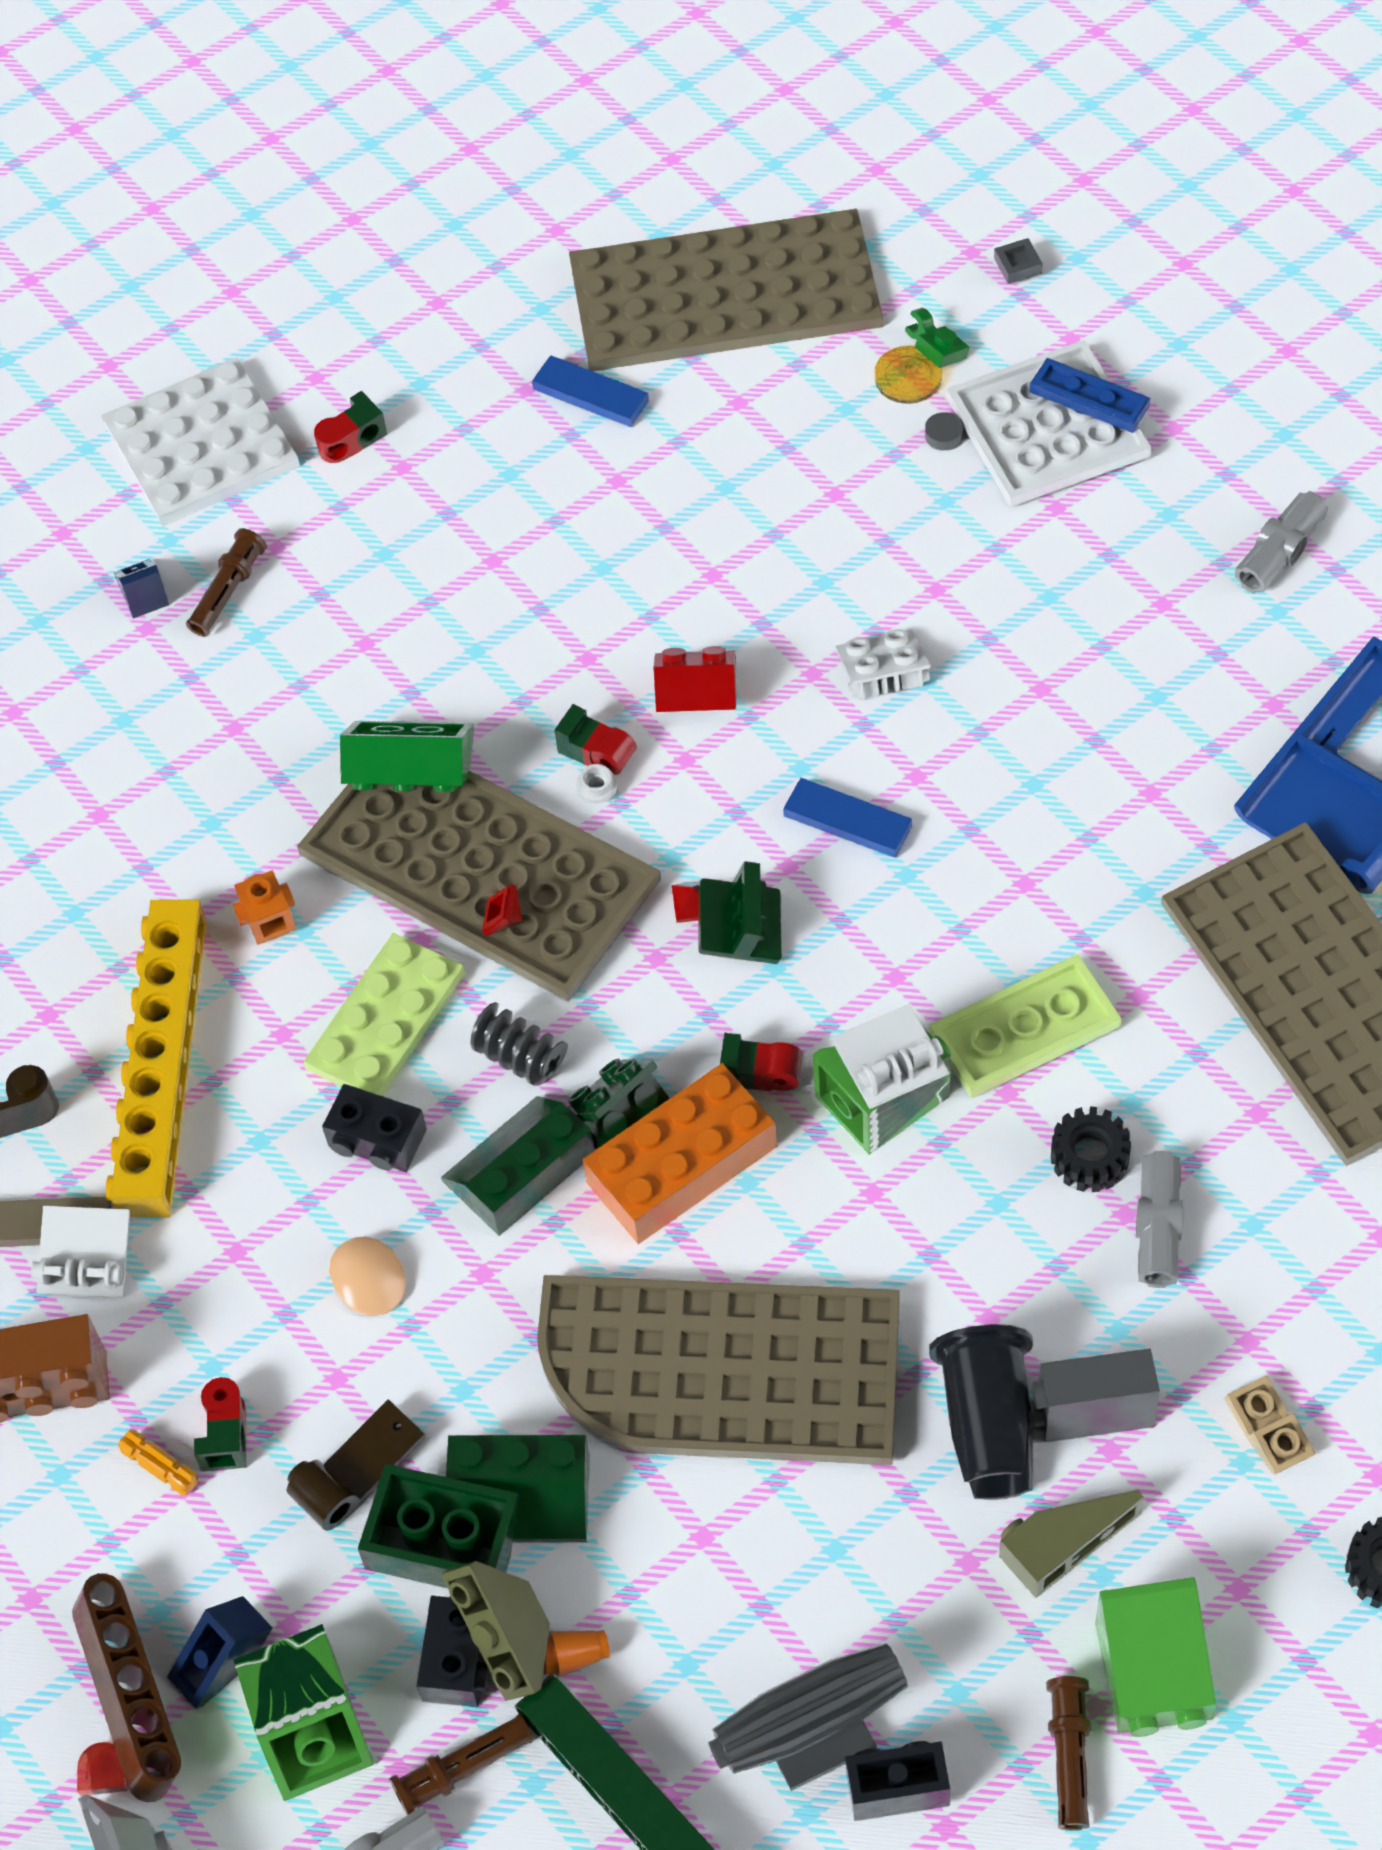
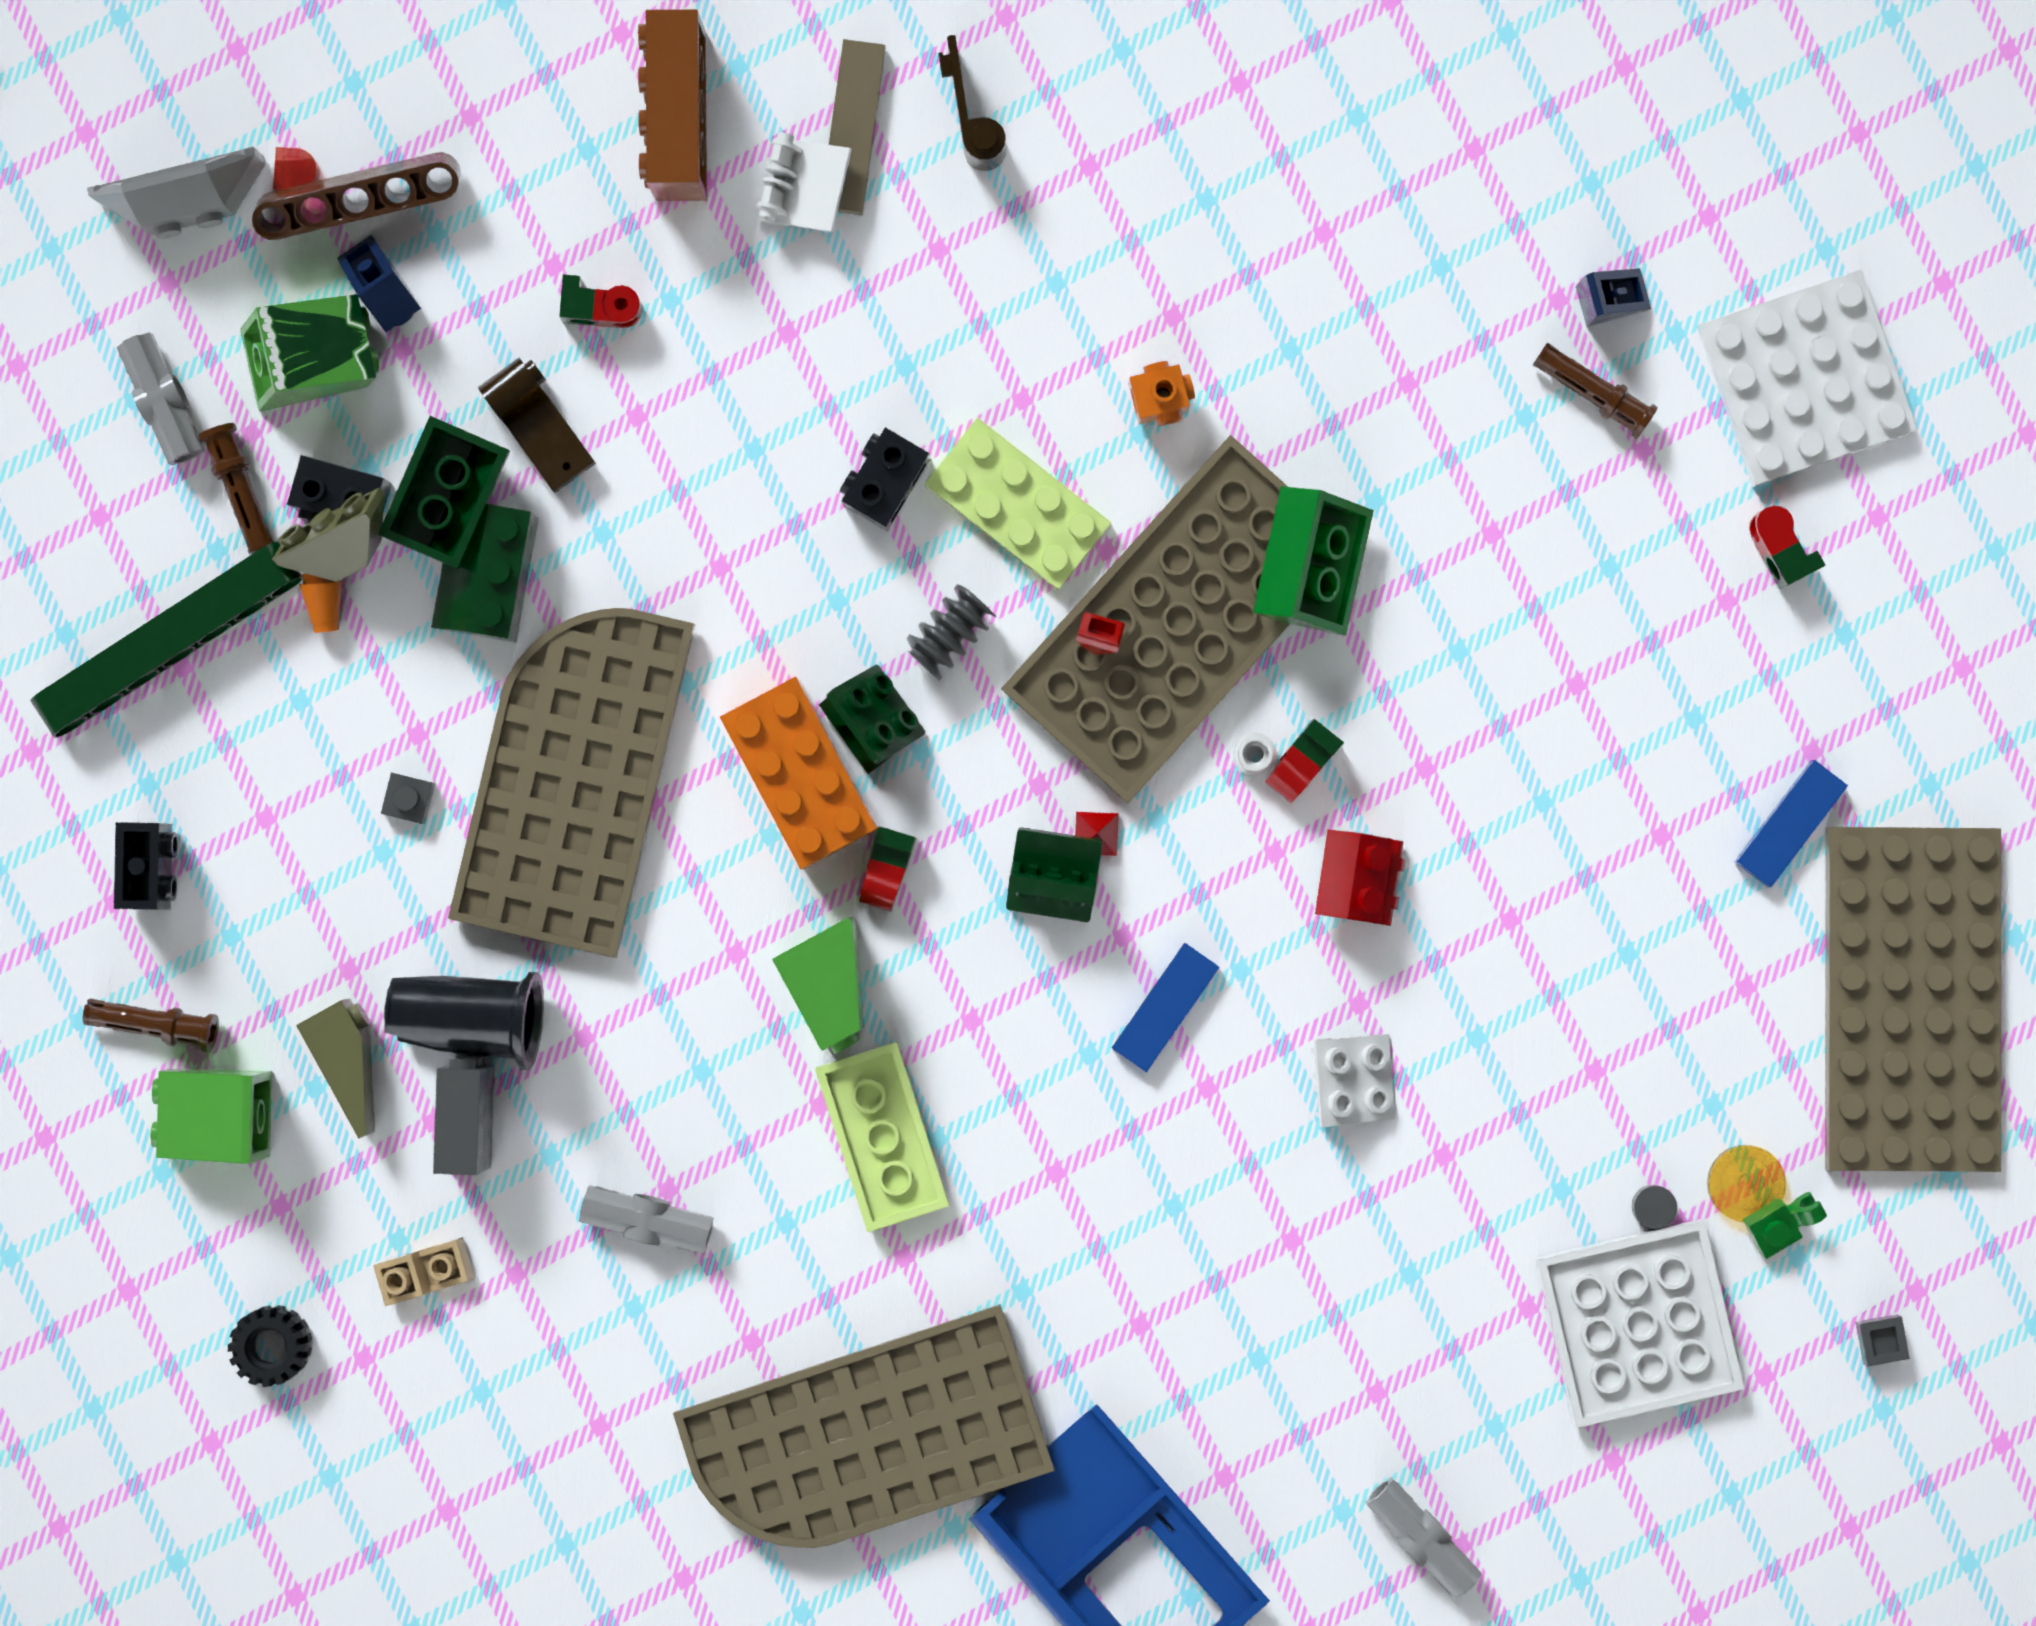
camera: 95 degrees right, 30 degrees up
yellow brick [106,899,207,1217] -> none
light orange axle [118,1429,198,1495] -> none
light nougat hat [329,1236,406,1316] -> none
dark green slope [441,1096,595,1236] -> none
dark grey plate [708,1643,908,1791] -> none
white hinge [830,1003,949,1109] -> none
blue tile [1029,358,1151,433] -> none
black tyre [1050,1106,1131,1193] -> none
none -> dark grey plate [380,772,435,824]

